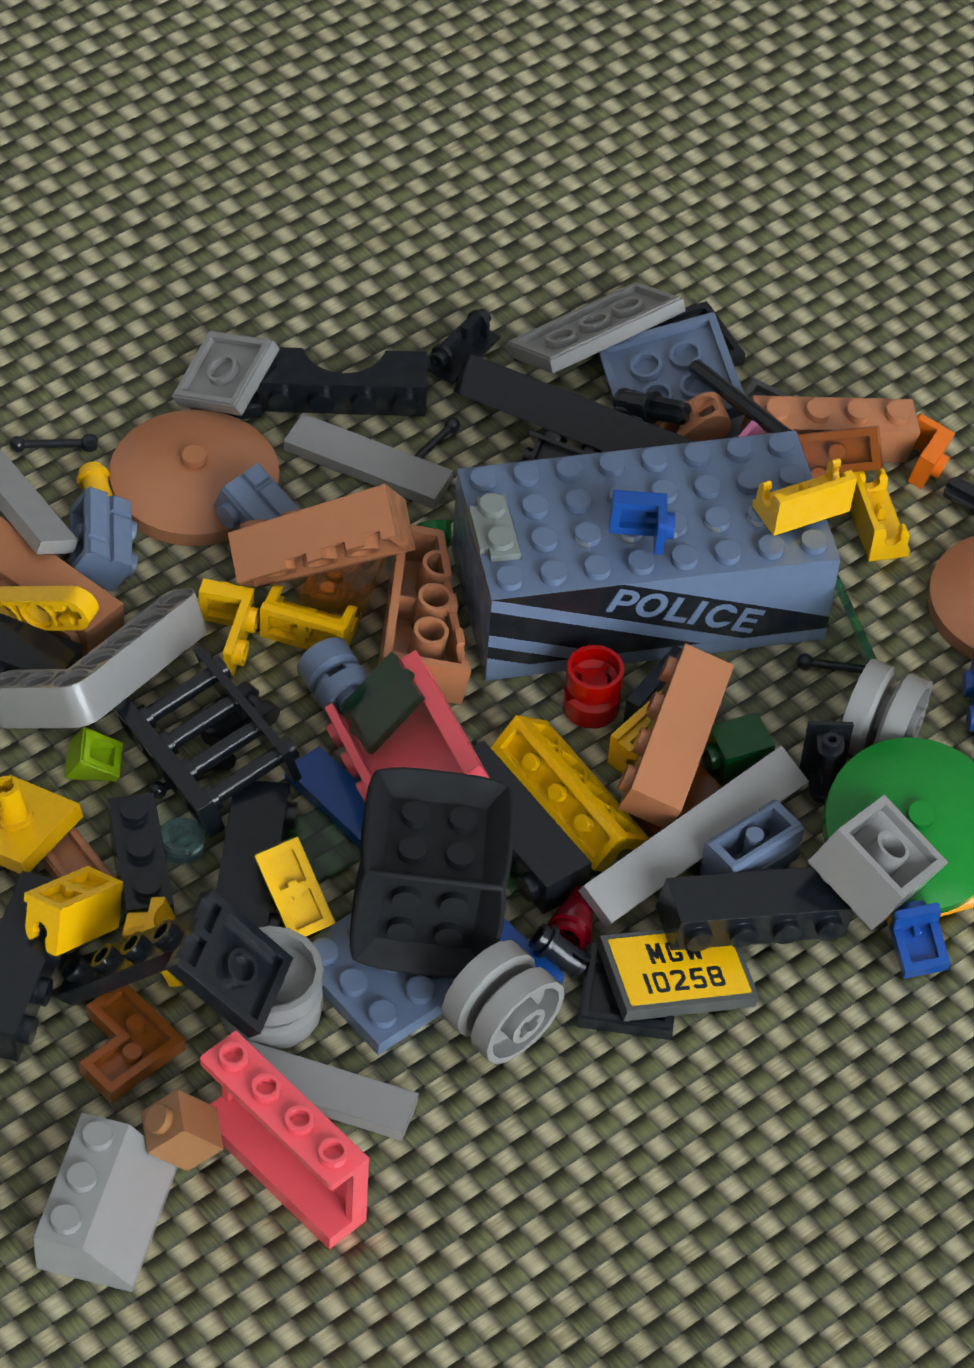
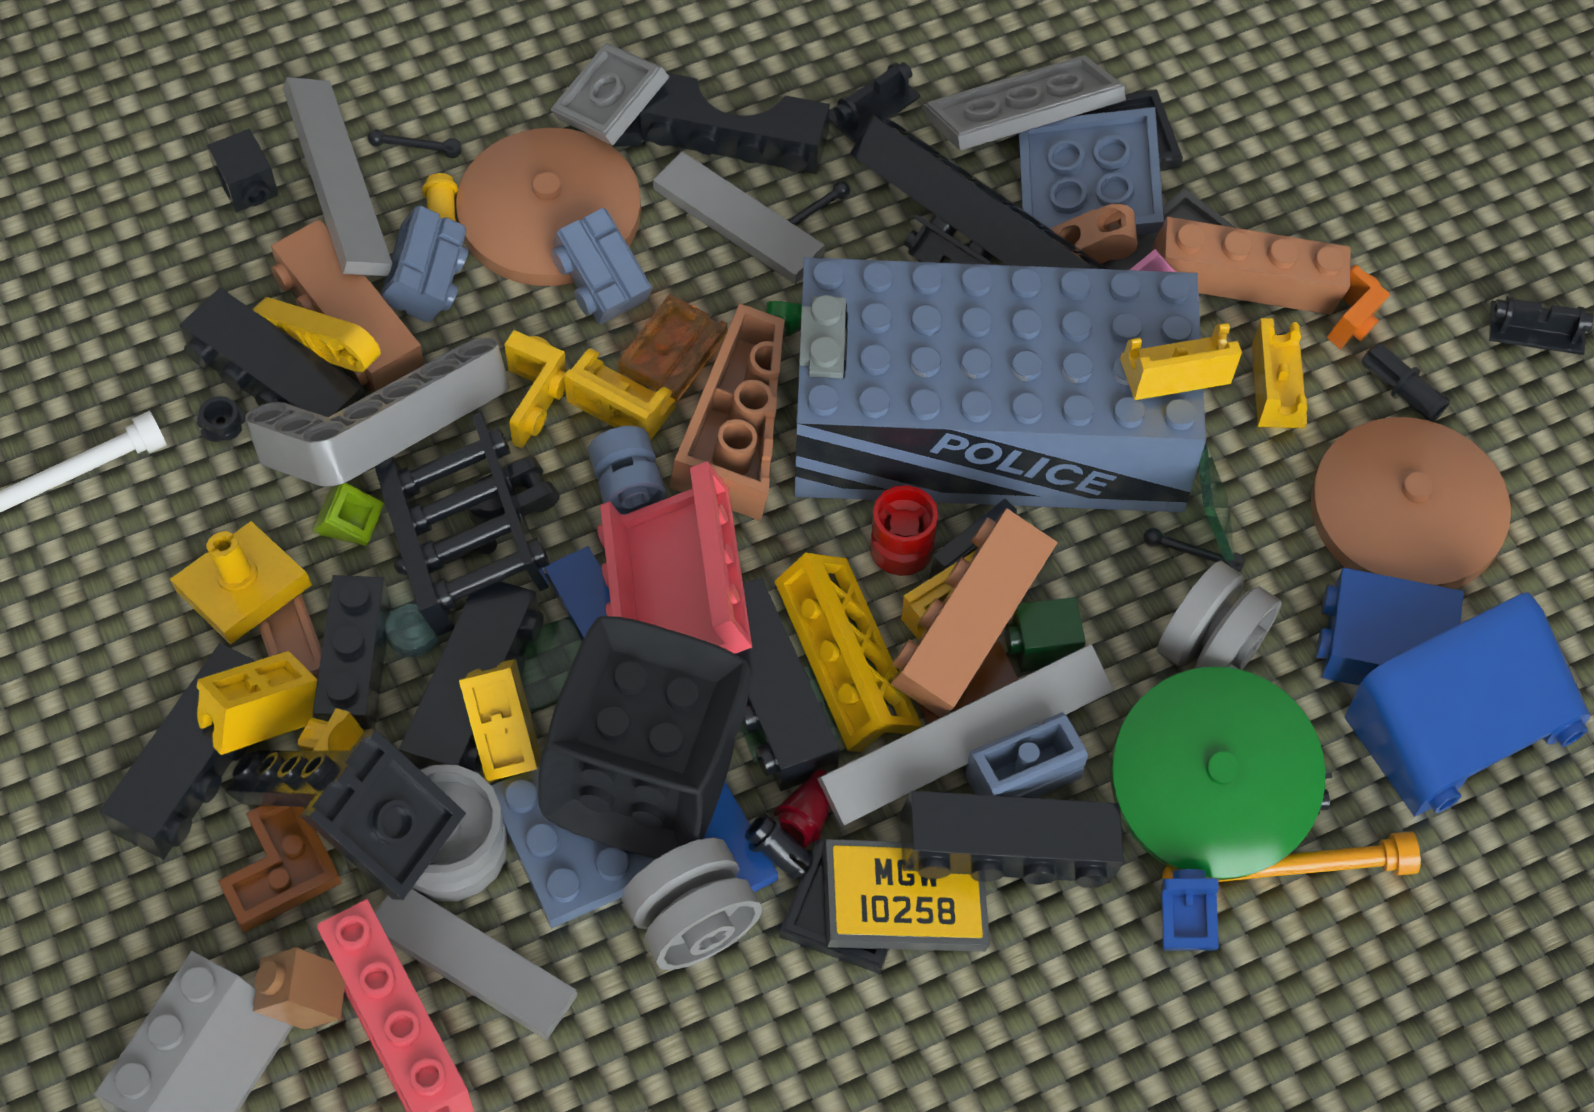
camera: 15 degrees right, 10 degrees up
nougat wedge [228,484,416,589] -> none
clear green piece [339,652,426,755] -> none
blue bracket [609,490,675,555] -> none
black axle [613,388,692,425] -> none
black bar [689,359,792,434] -> none
dark orange plate [798,425,884,517] -> none
black hinge [799,720,854,802] -> none
light grey slope [808,795,948,930] -> none

